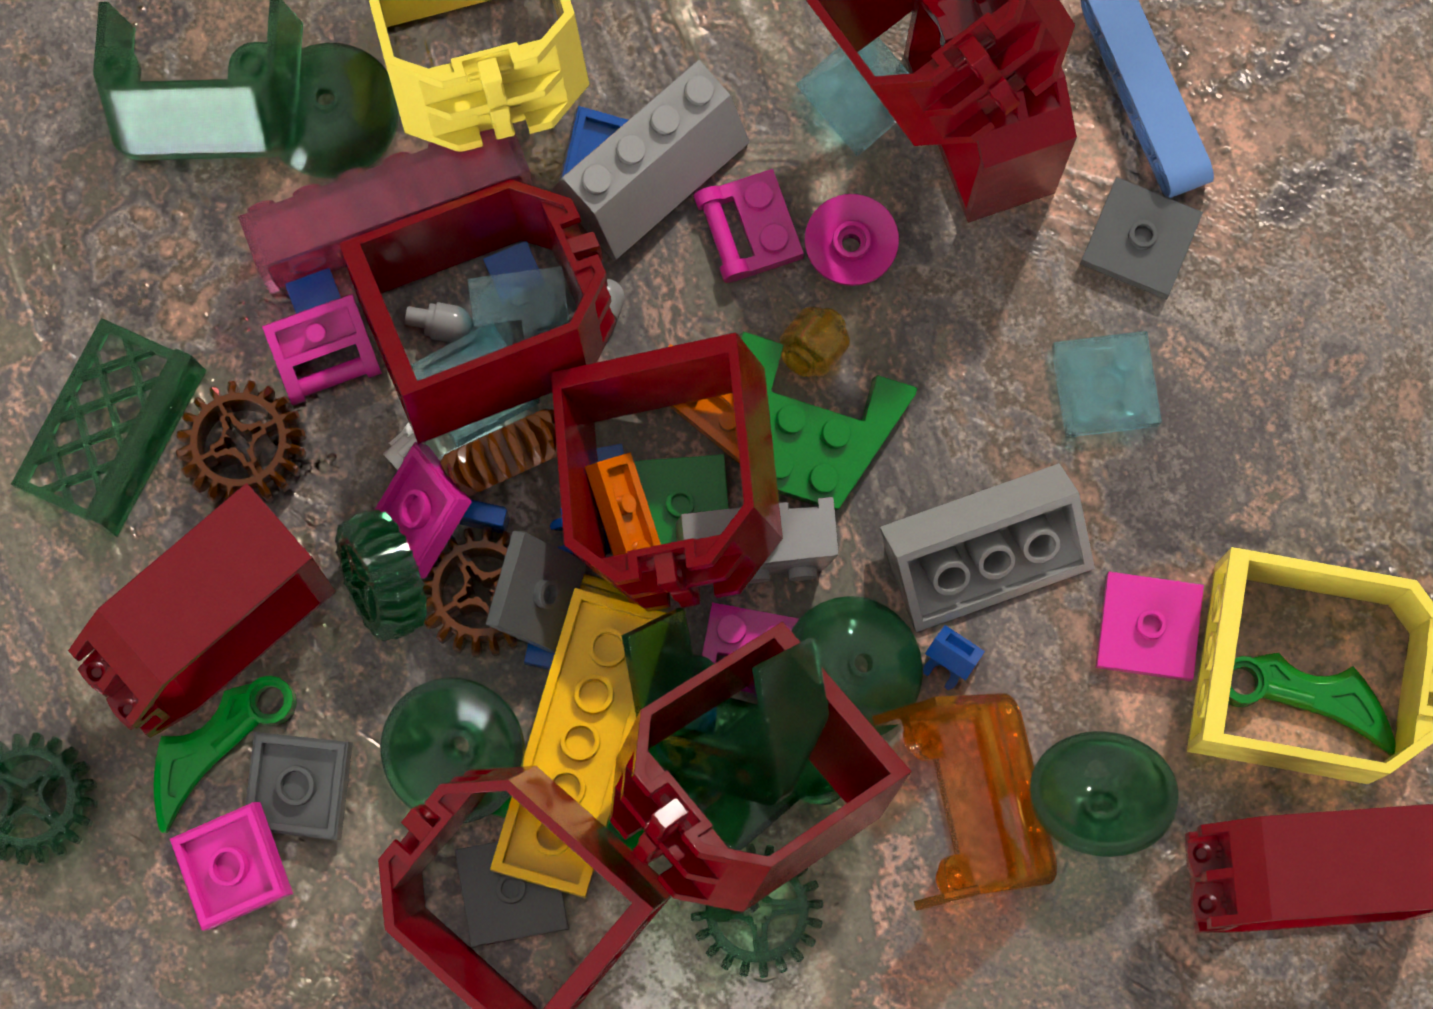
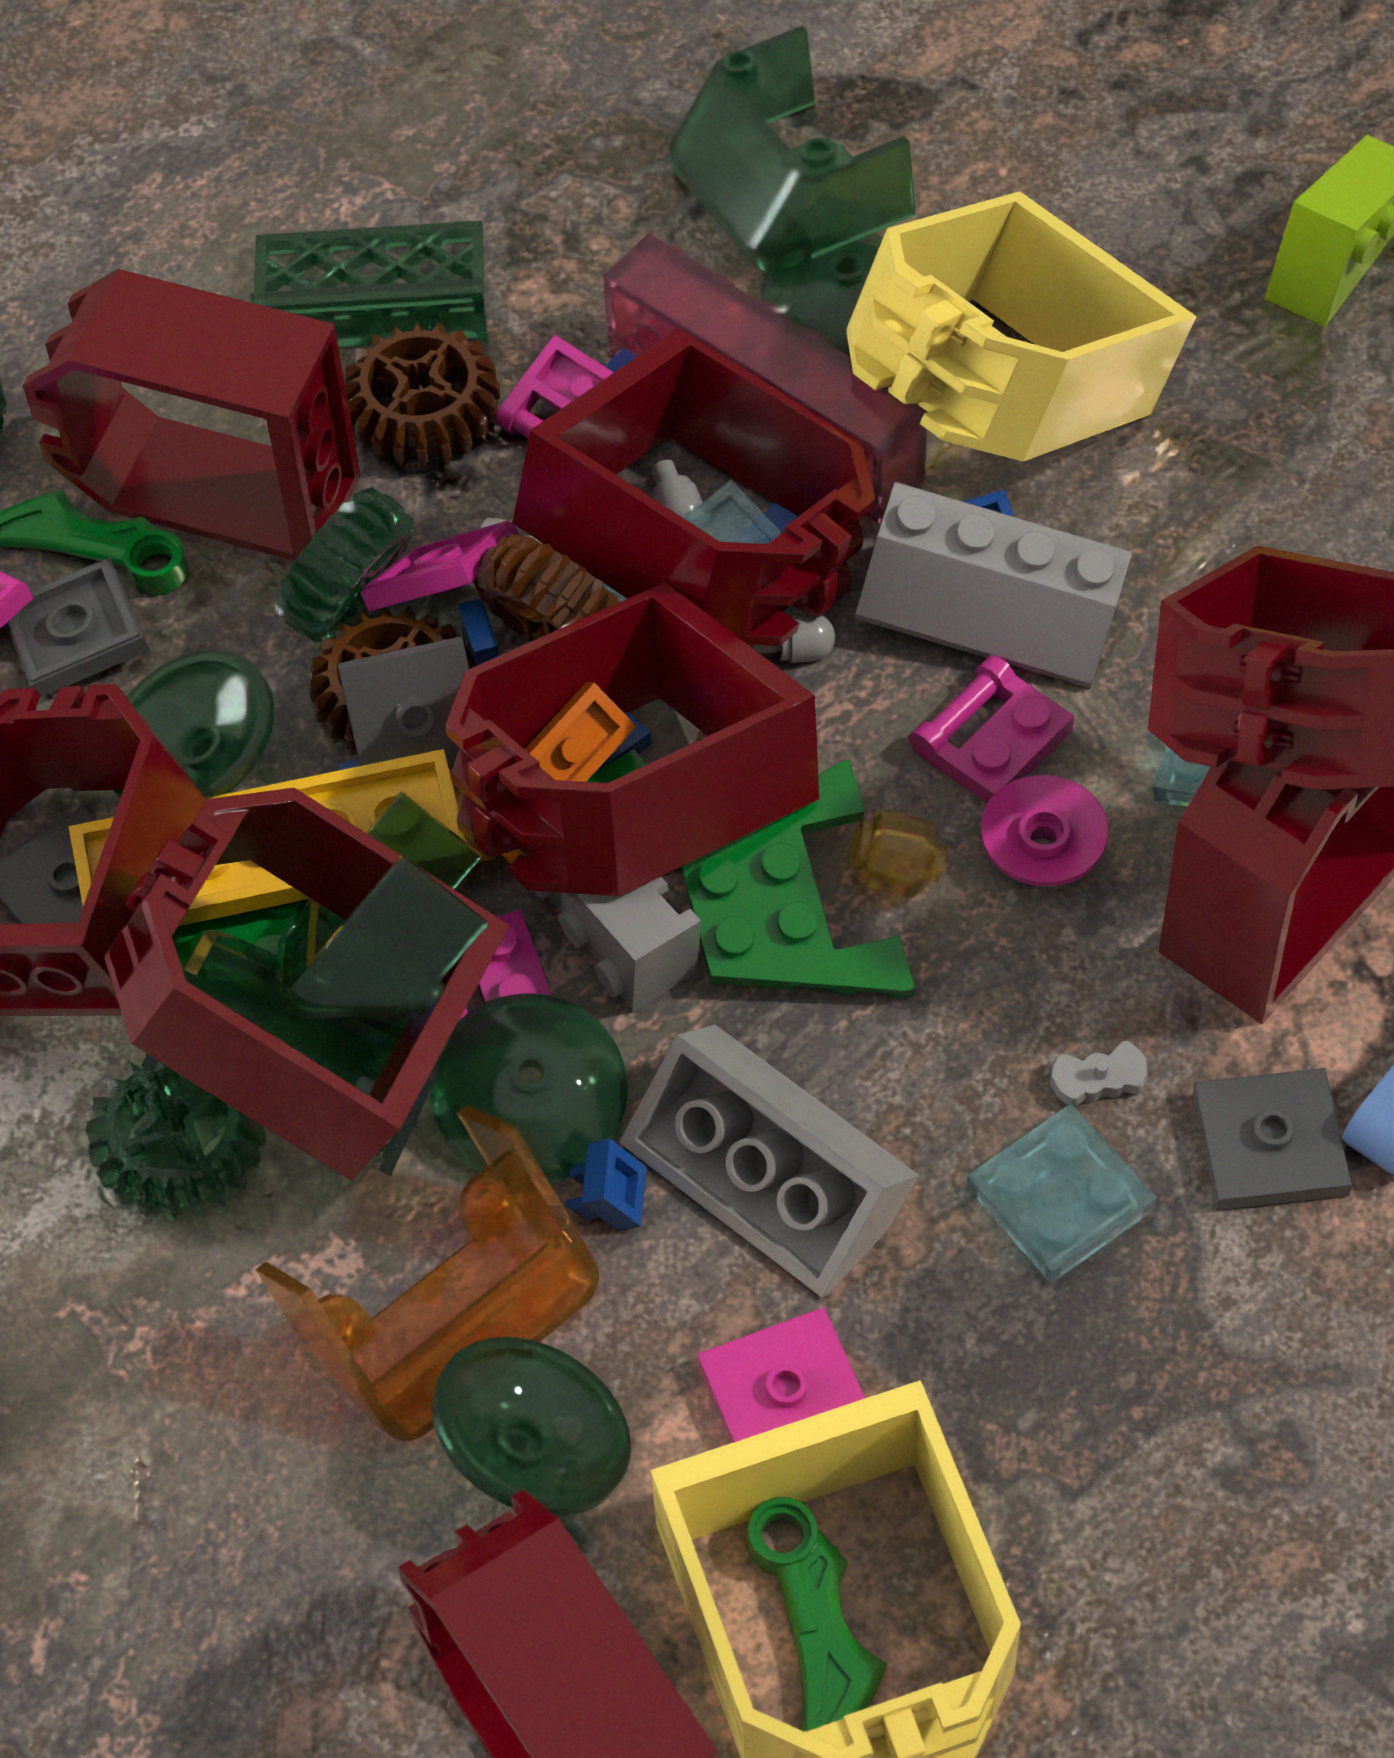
camera: 65 degrees right, 20 degrees down
none -> light grey piece [1050,1041,1148,1108]

